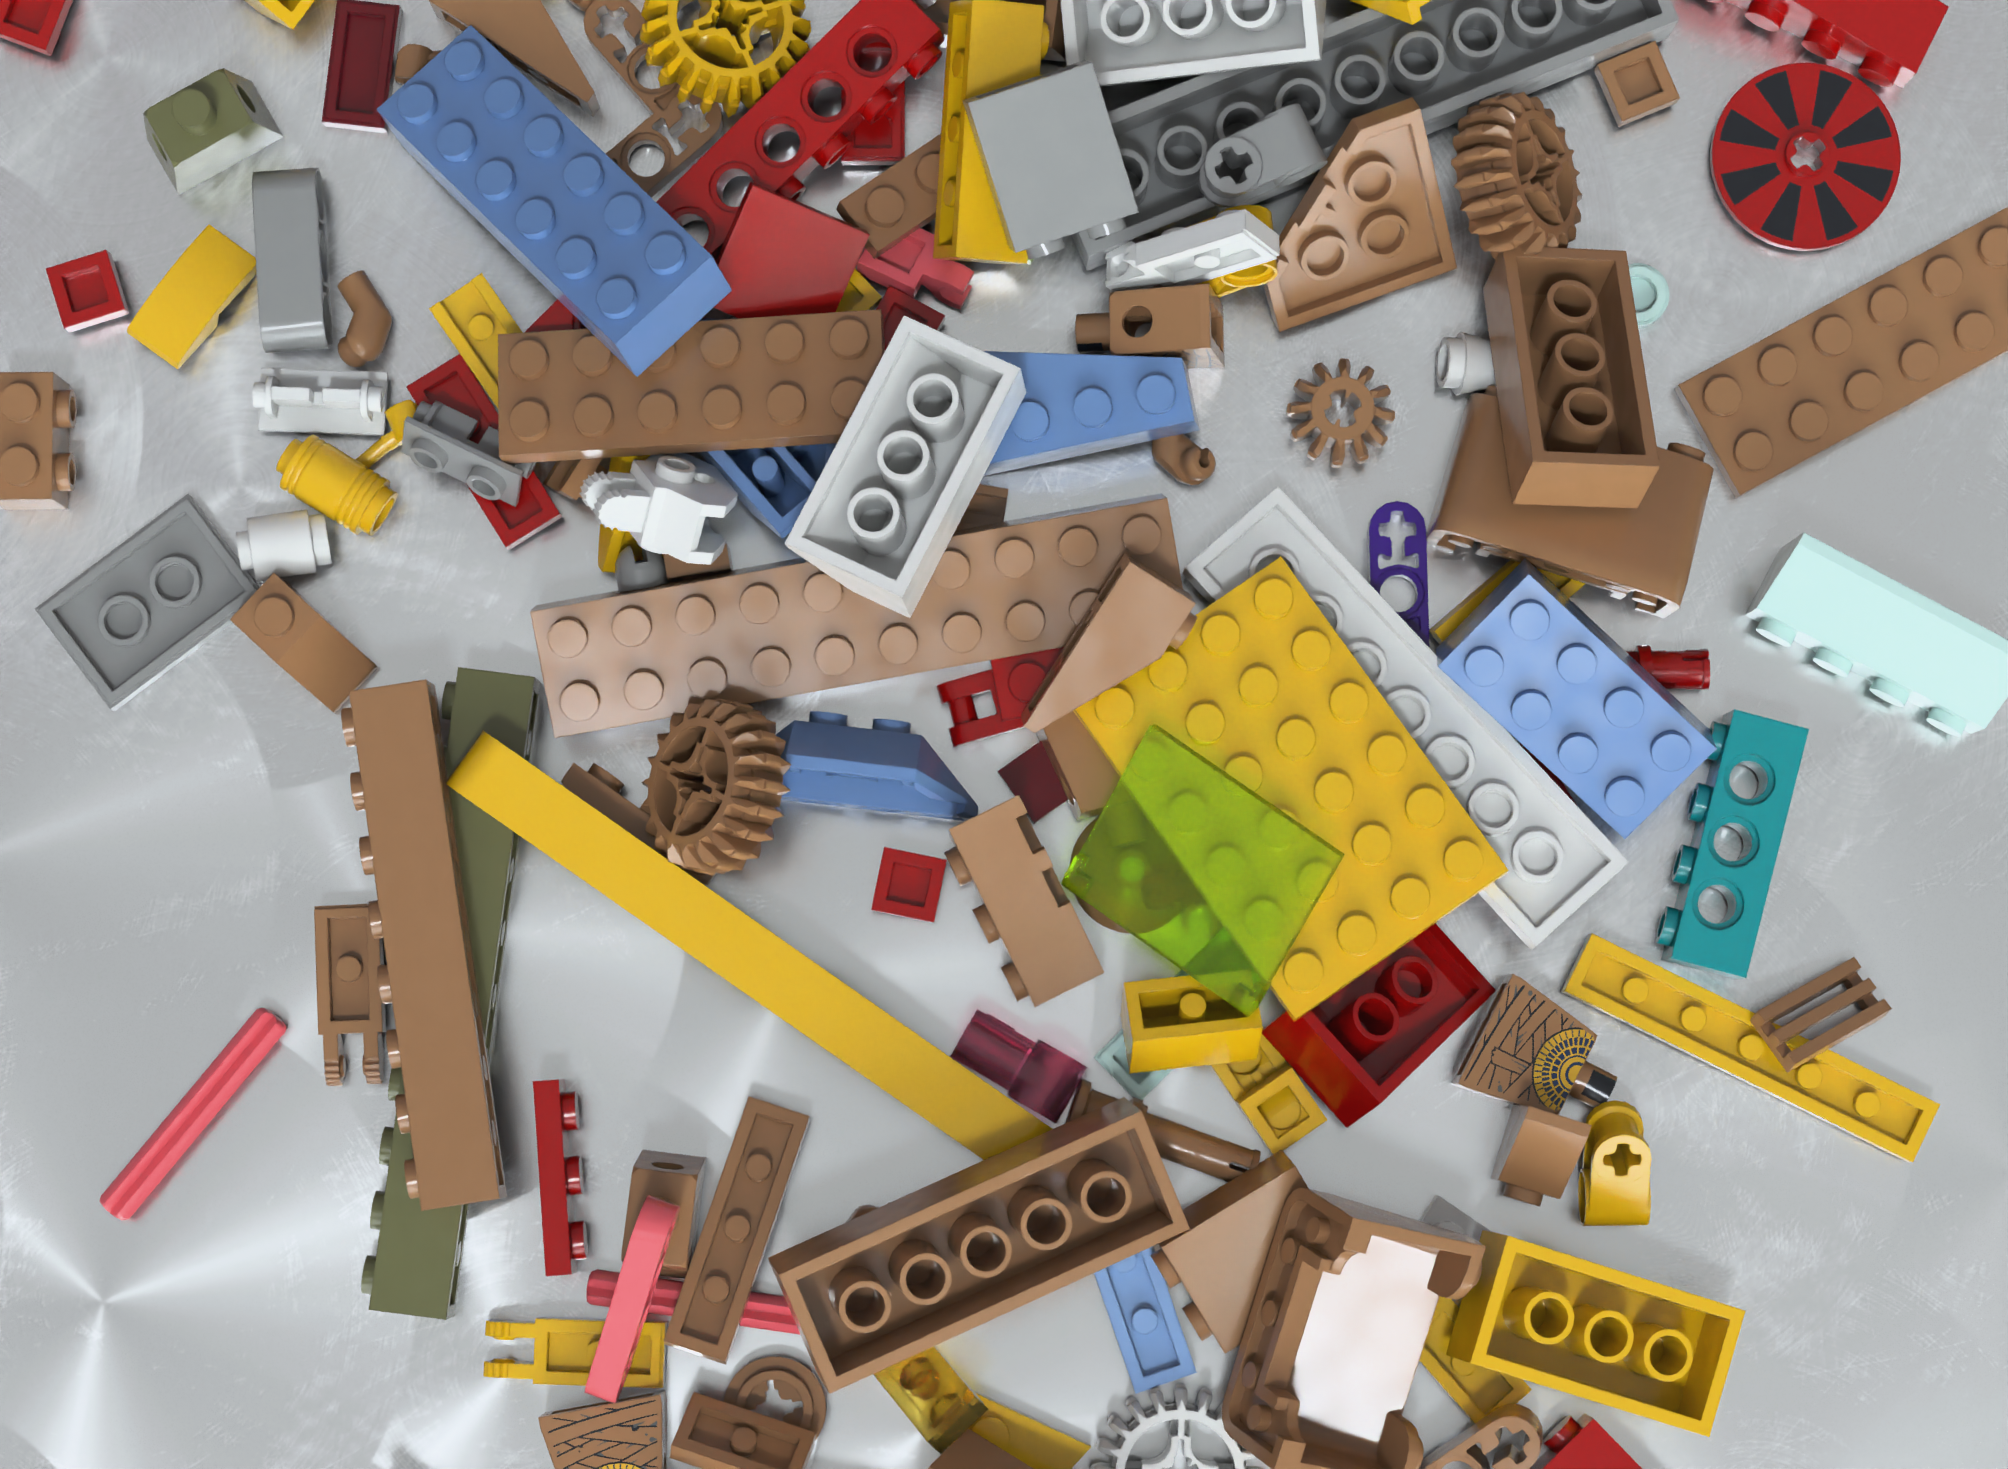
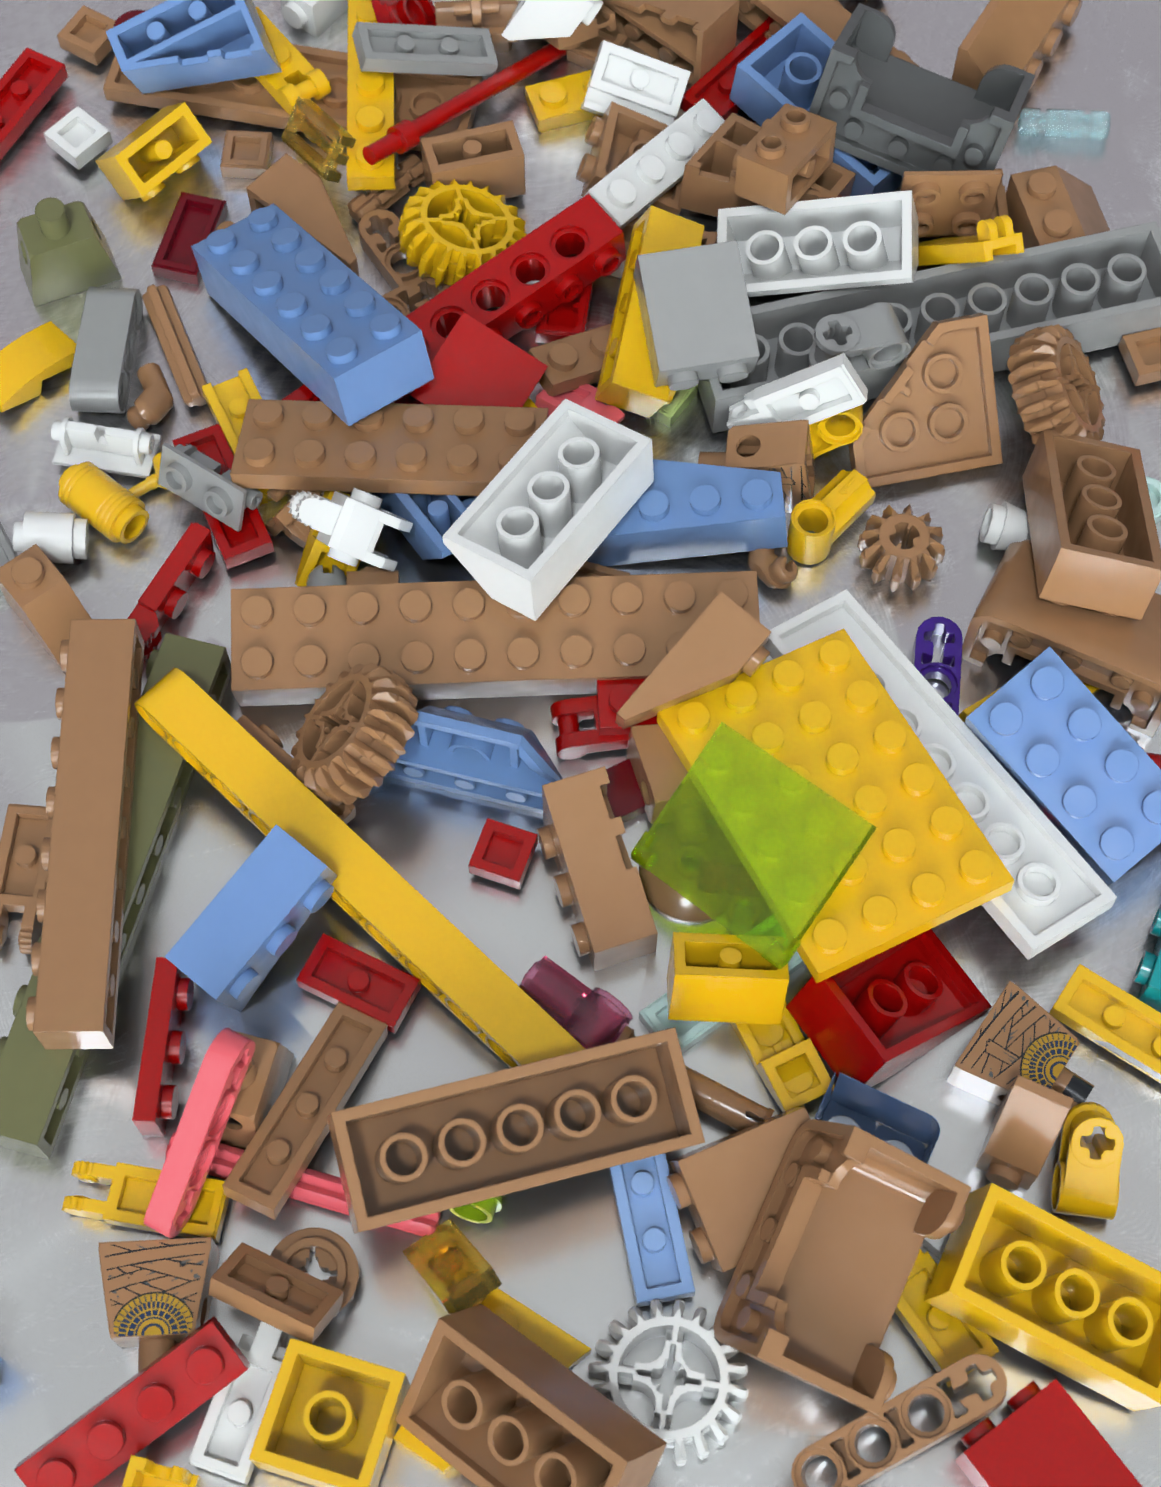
camera: 10 degrees right, 20 degrees down
none -> red hinge [127,522,216,662]
none -> medium nougat axle [142,284,208,407]
none -> medium blue wedge [165,824,338,1012]
none -> red plate [296,933,422,1034]
none -> yellow piece [786,469,876,565]
none -> medium blue piece [815,1072,940,1164]

